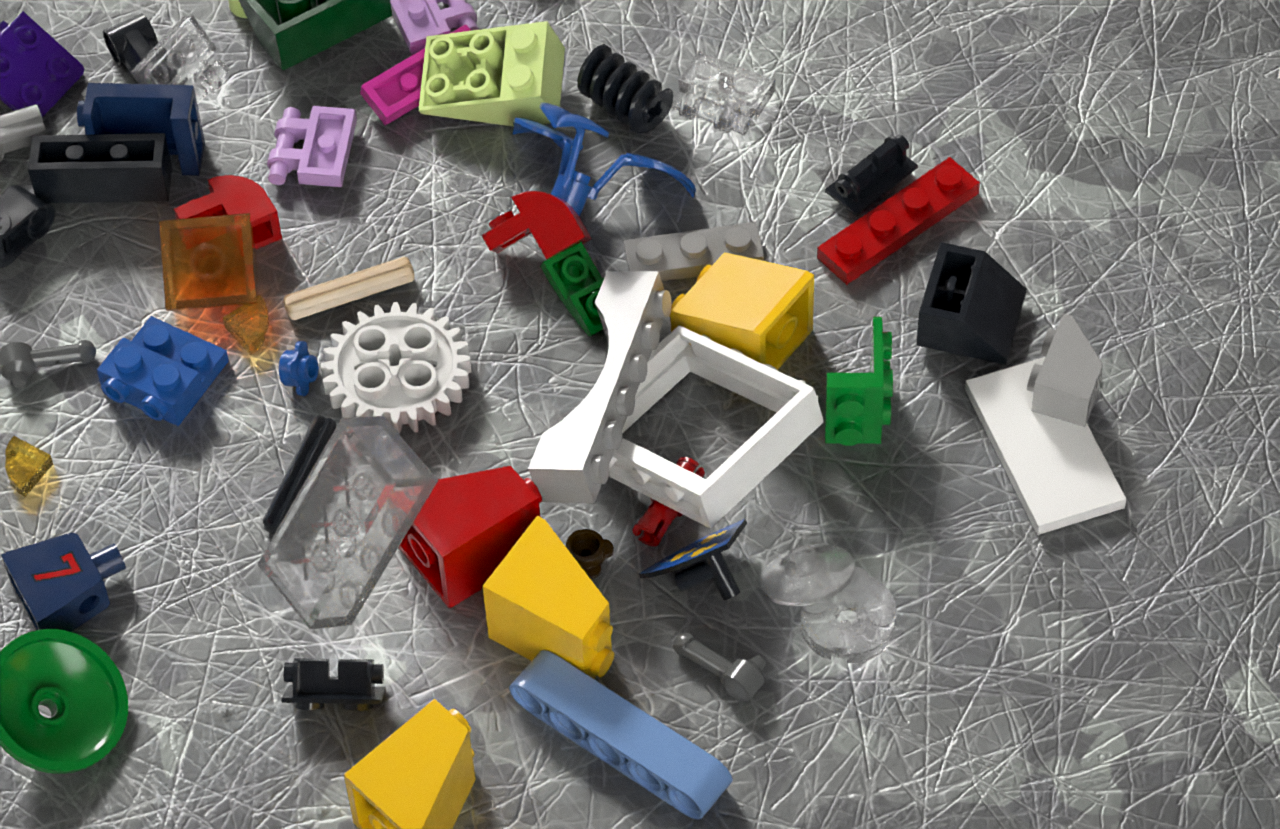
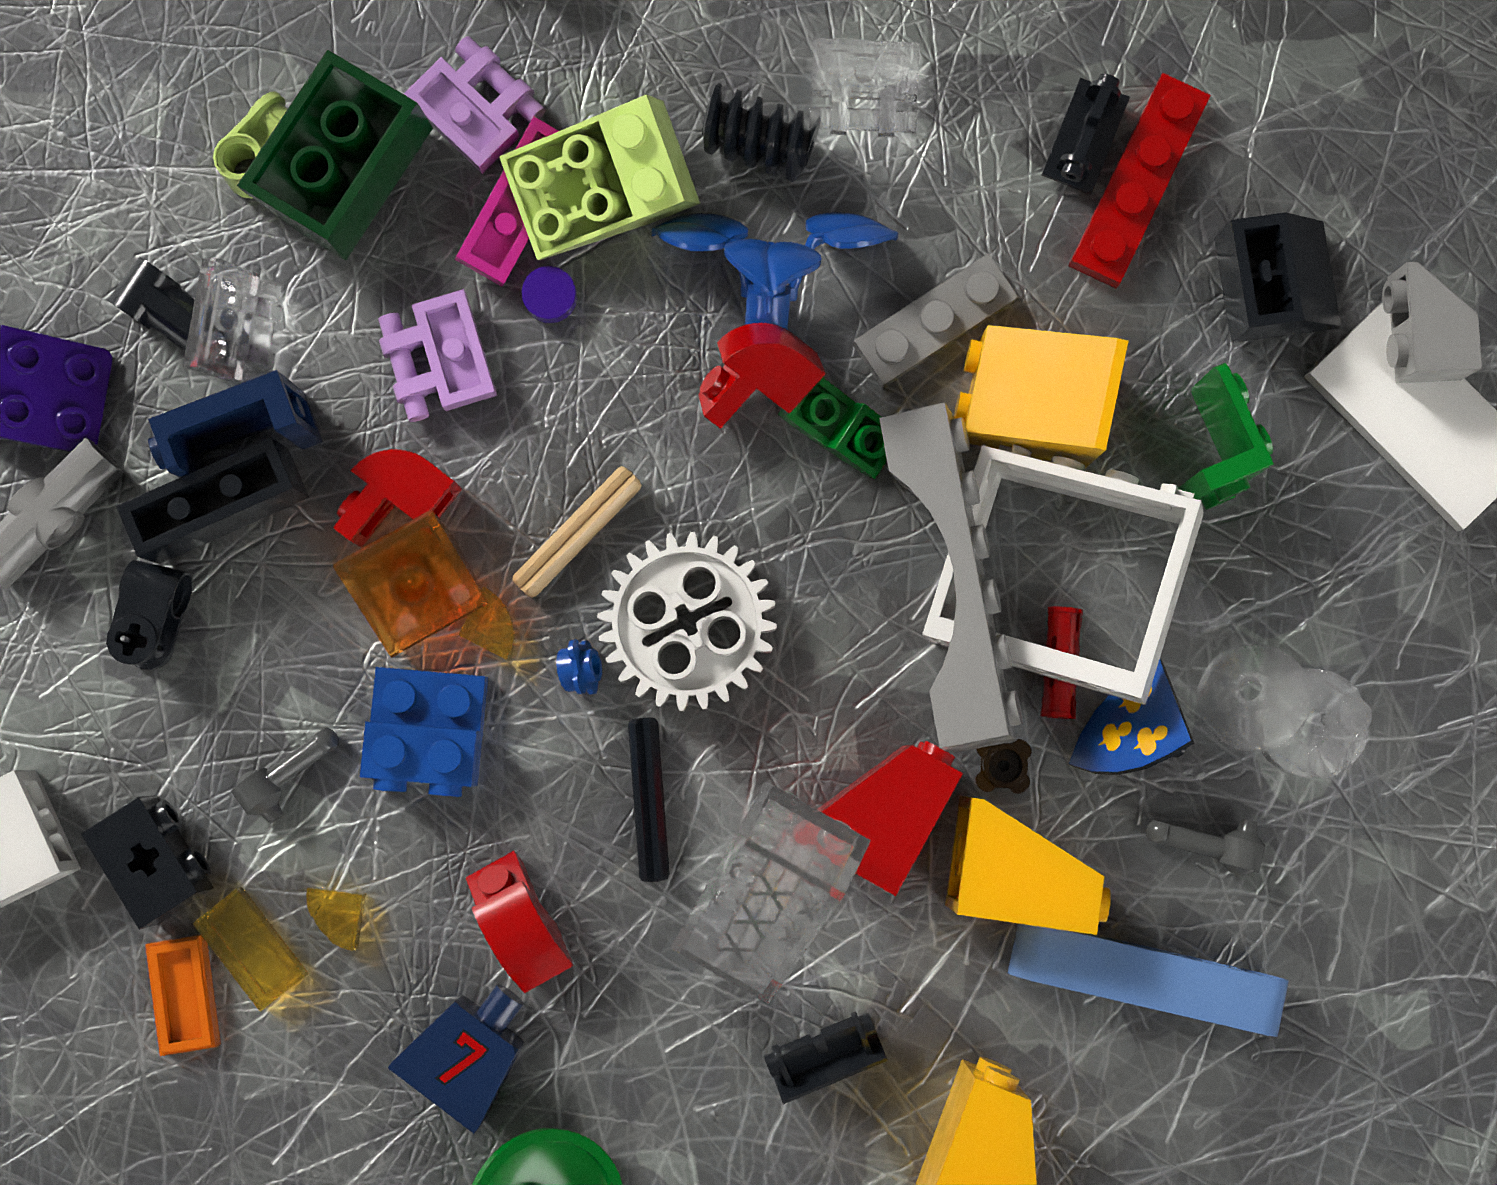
camera: 25 degrees left, 30 degrees up
none -> red brick [466,851,574,993]
none -> dark purple tile [522,266,577,323]

